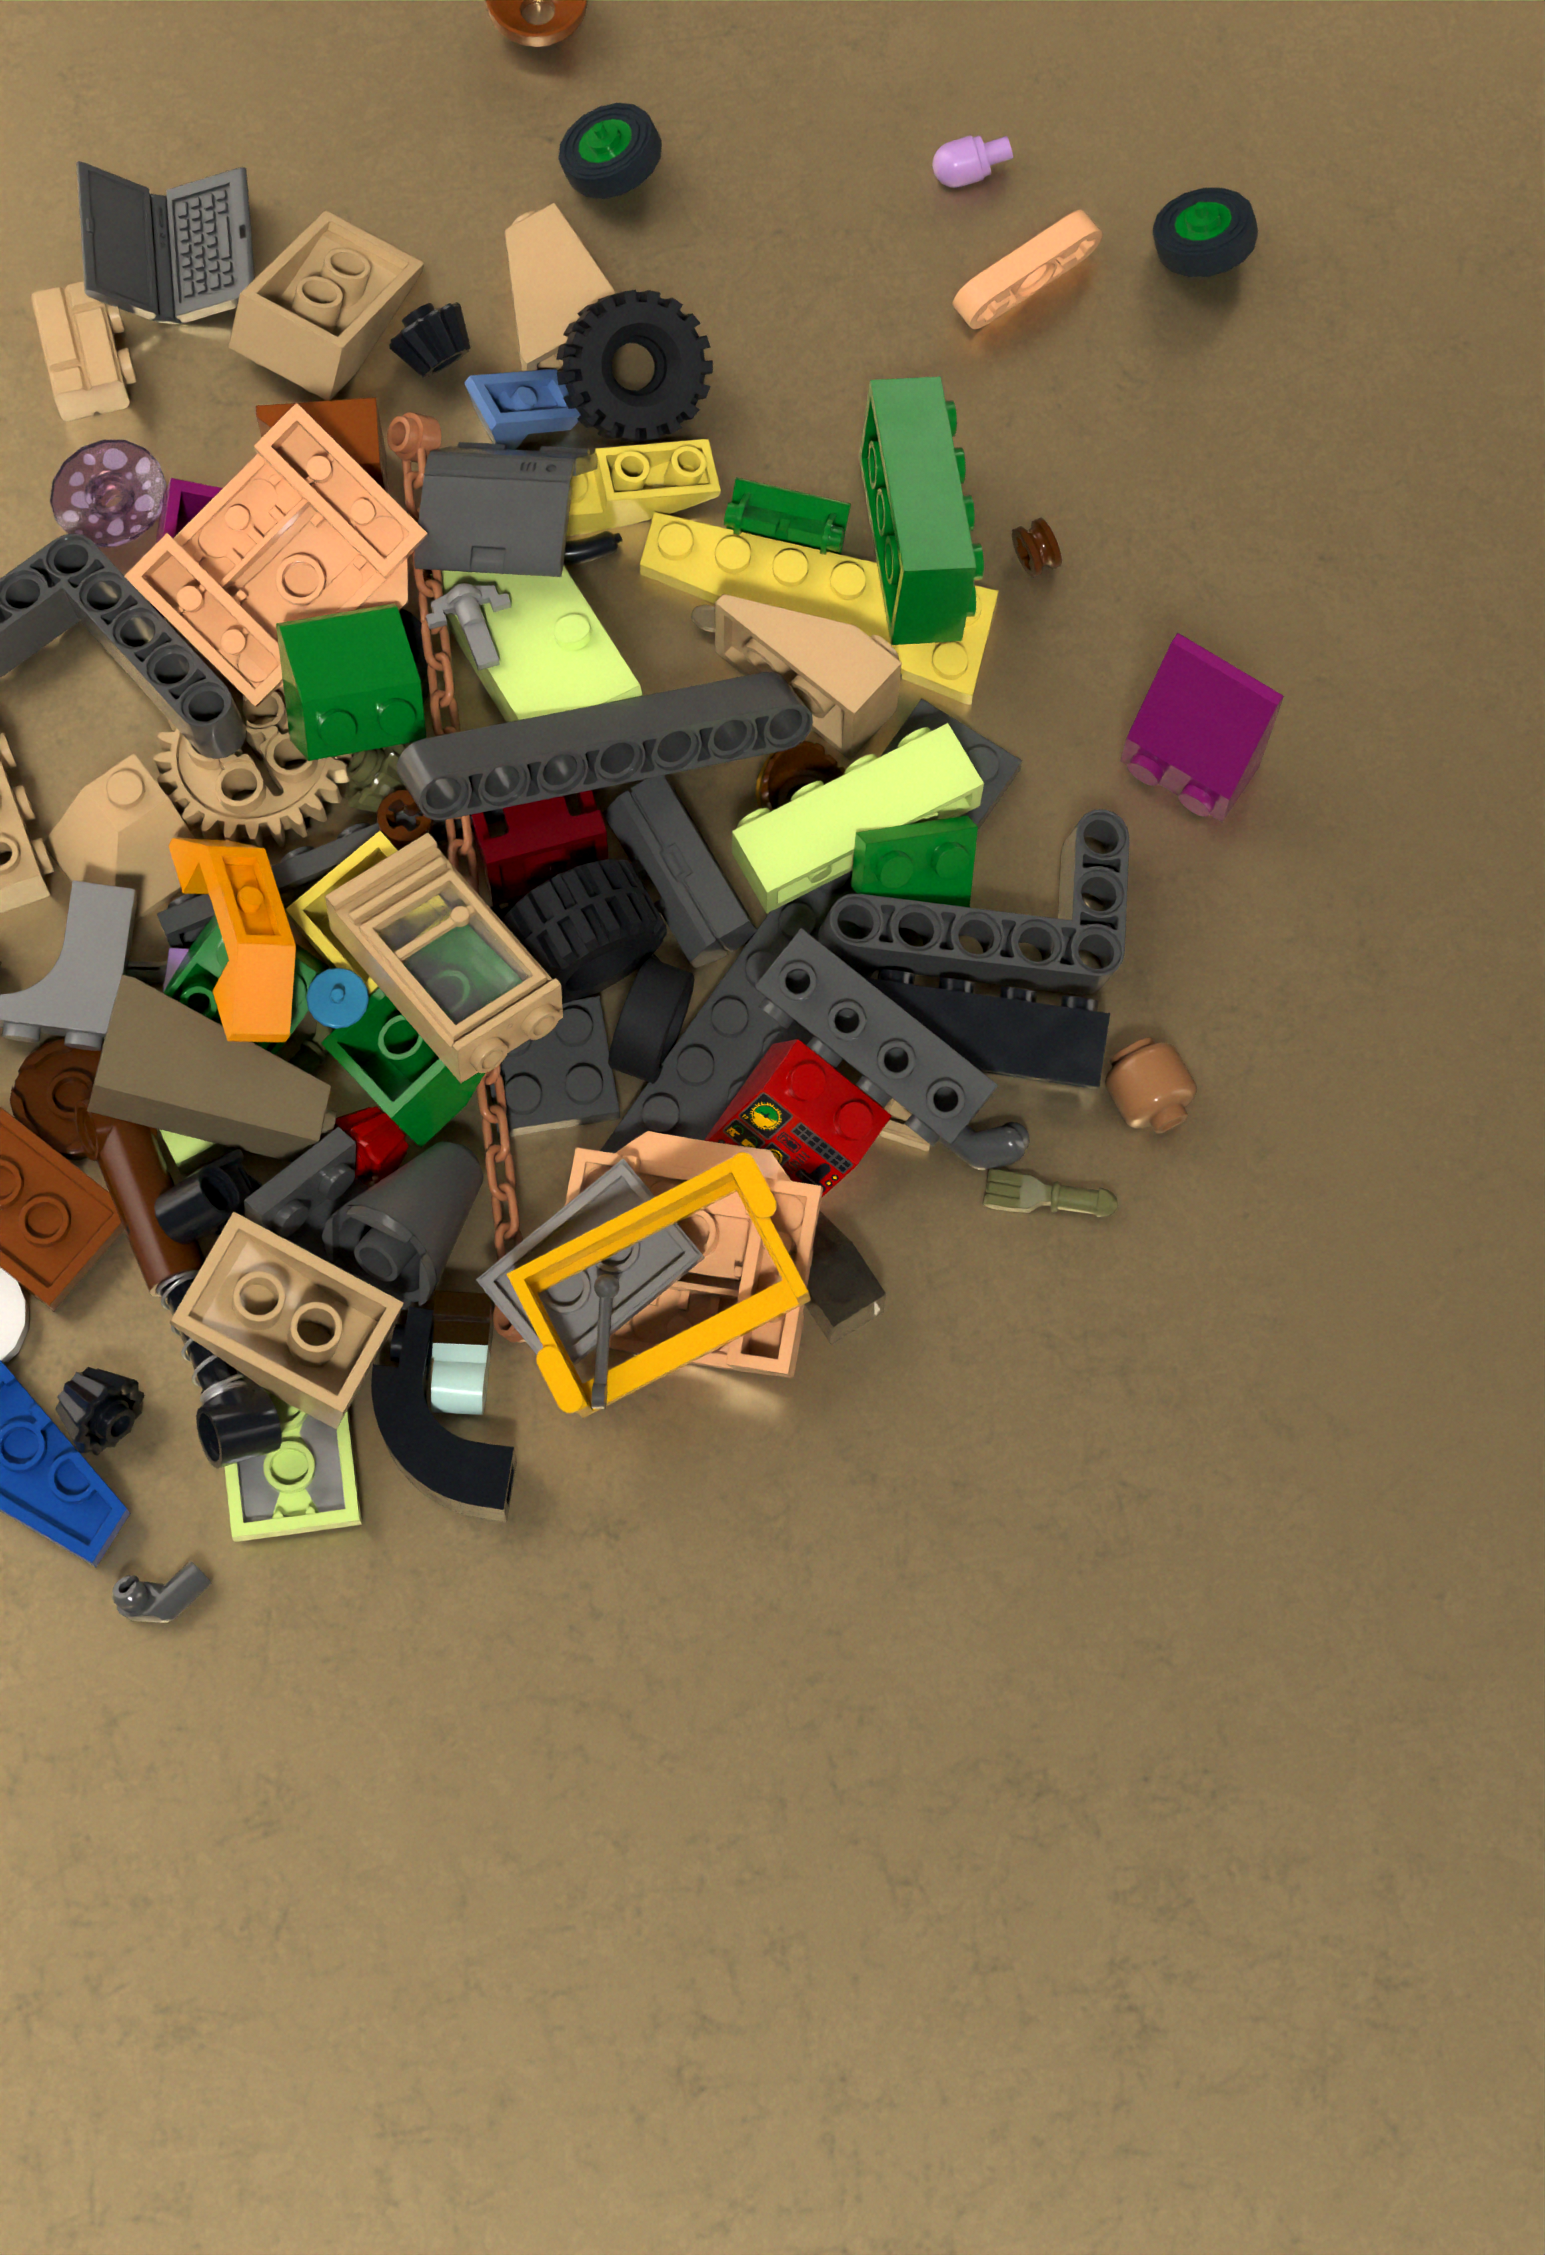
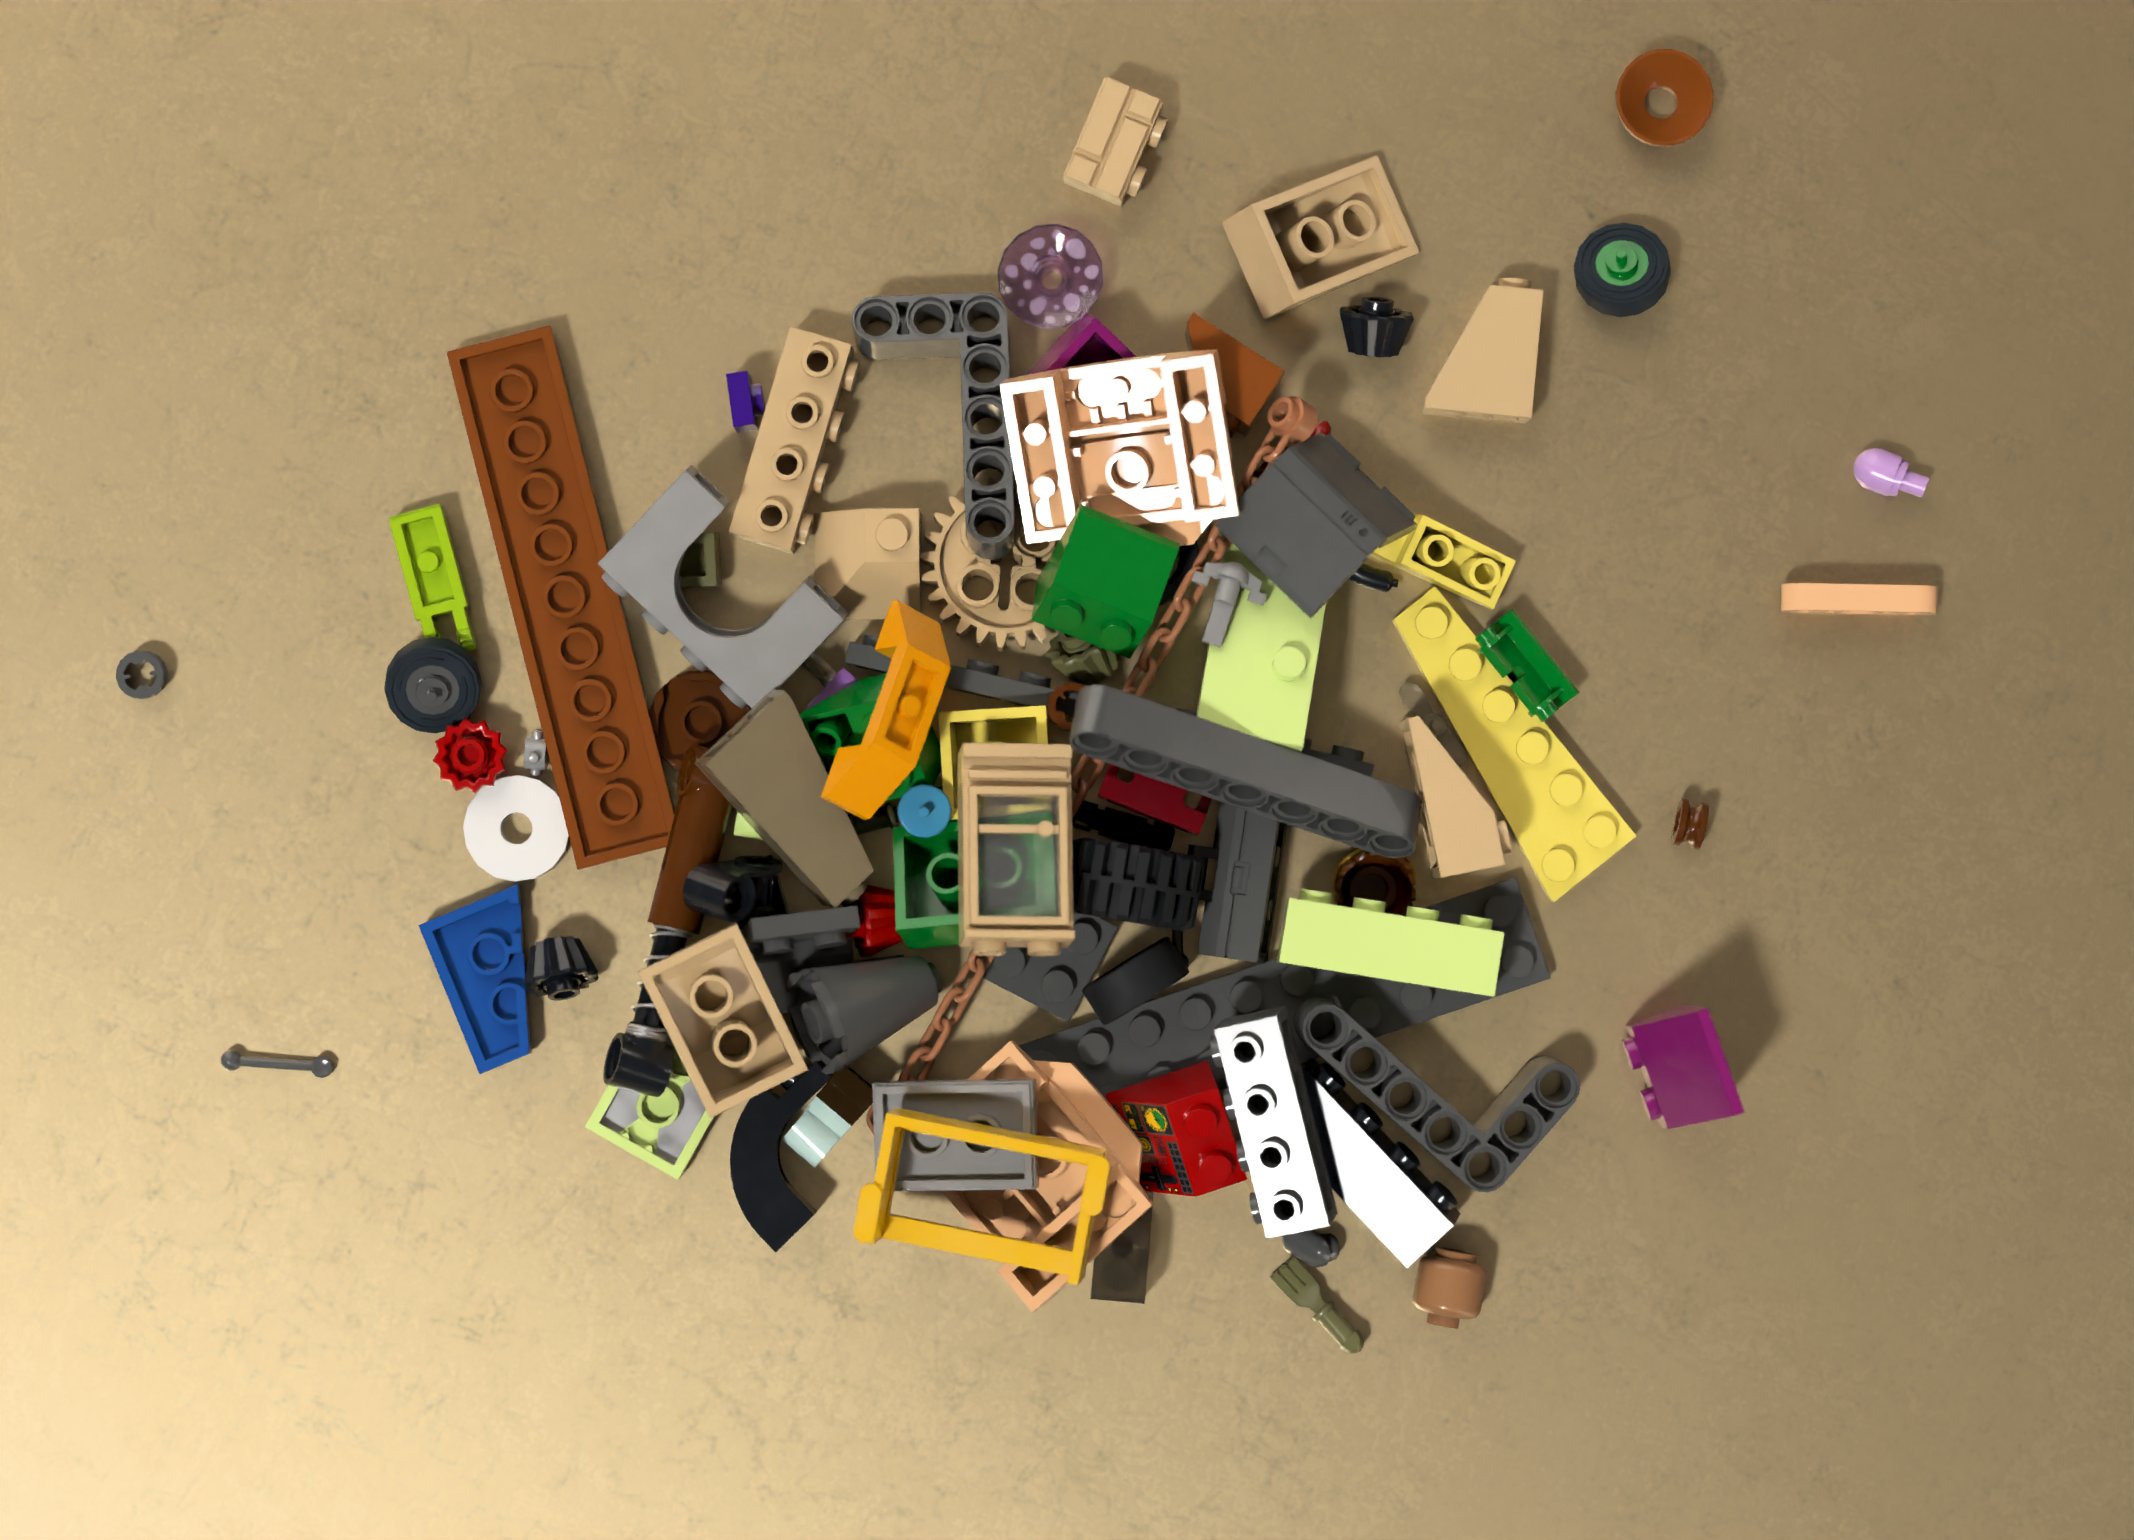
camera: 45 degrees right, 15 degrees up
dark grey piece [76,161,255,324] -> none
dark grey arm [112,1561,212,1623] -> none
medium blue slope [464,369,581,450] -> none
black tyre [556,290,713,442] -> none
dark grey hinge [591,1274,620,1409] -> none
green wing [851,815,978,908] -> none
green brick [859,376,984,645] -> none
black wheel [1153,188,1258,277] -> none

